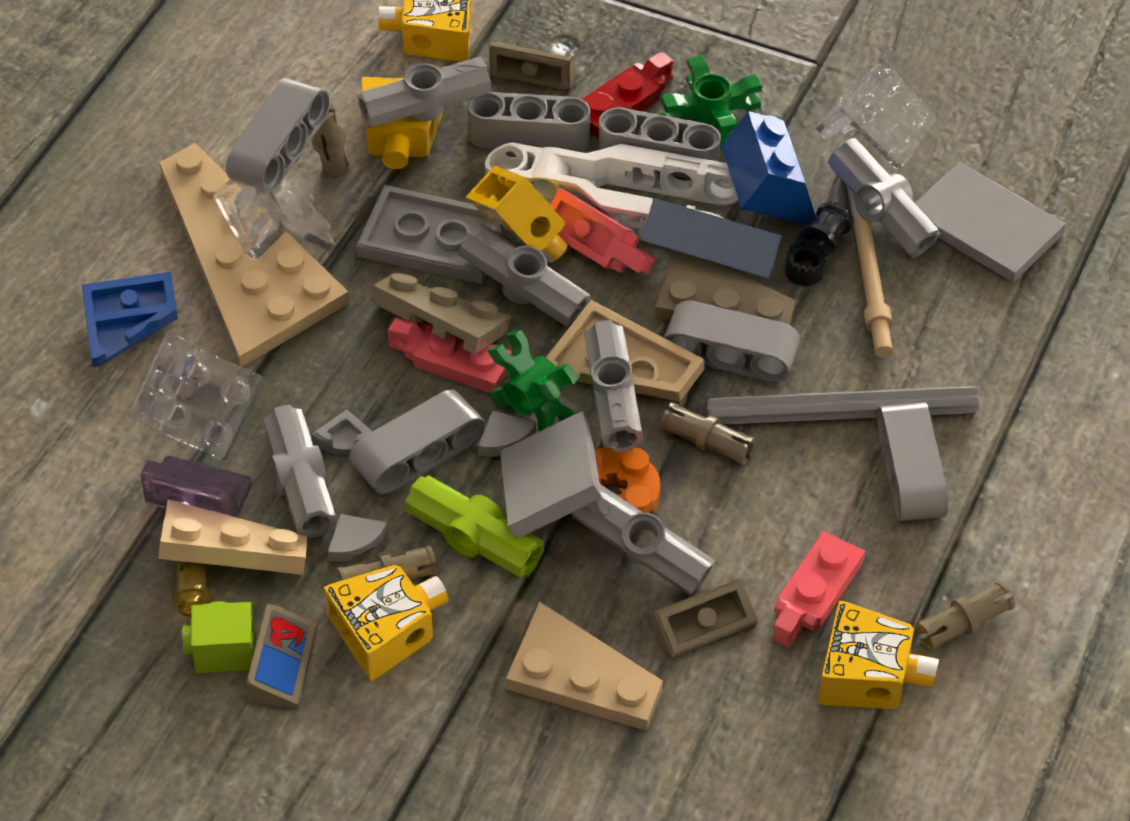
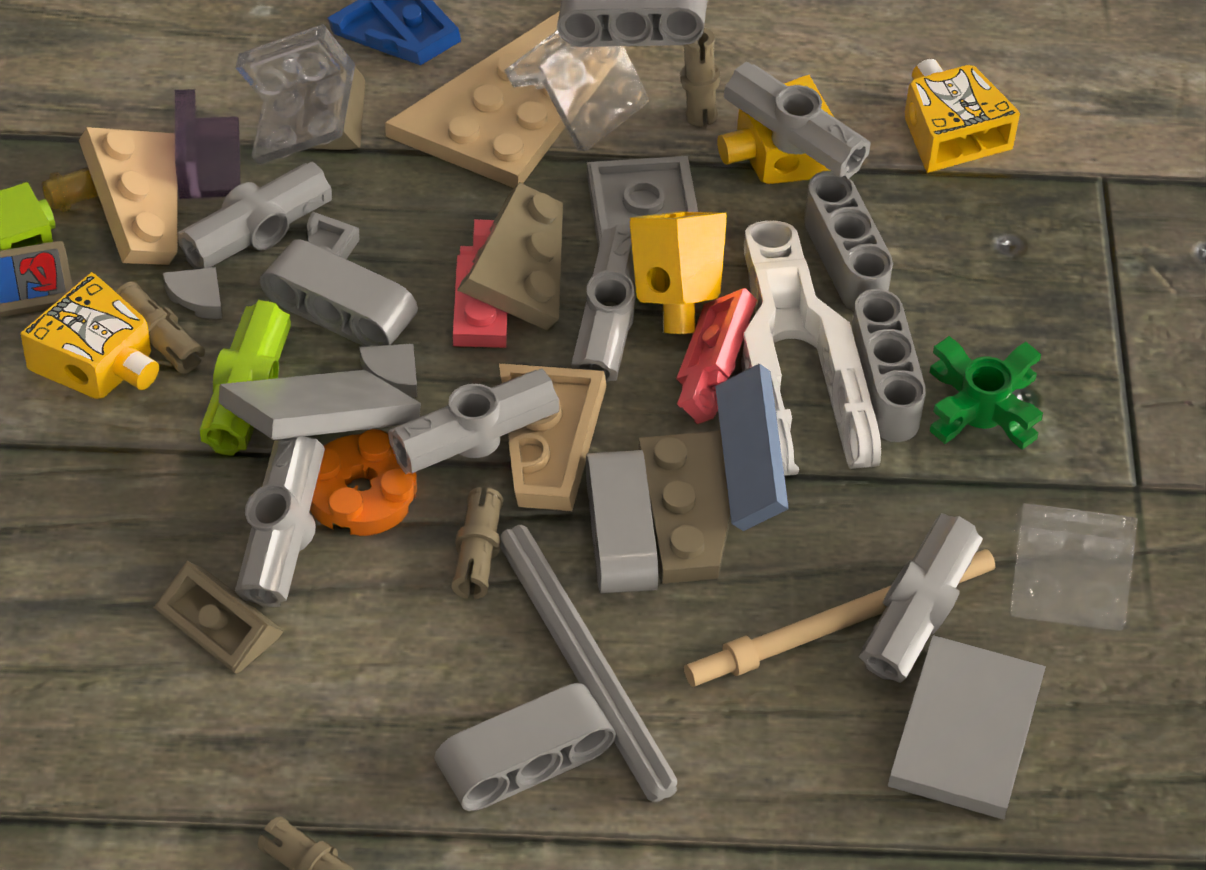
camera: 65 degrees right, 0 degrees up
green pin [488,330,579,432] -> none
dark tan slope [489,41,577,91] -> none
tan wing [506,602,663,731] -> none
red hinge [582,52,674,139] -> none
blue slope [722,111,816,225] -> none
coral hinge [772,531,865,649] -> none
black connector [785,201,854,286] -> none
yellow torso [818,600,939,709] -> none

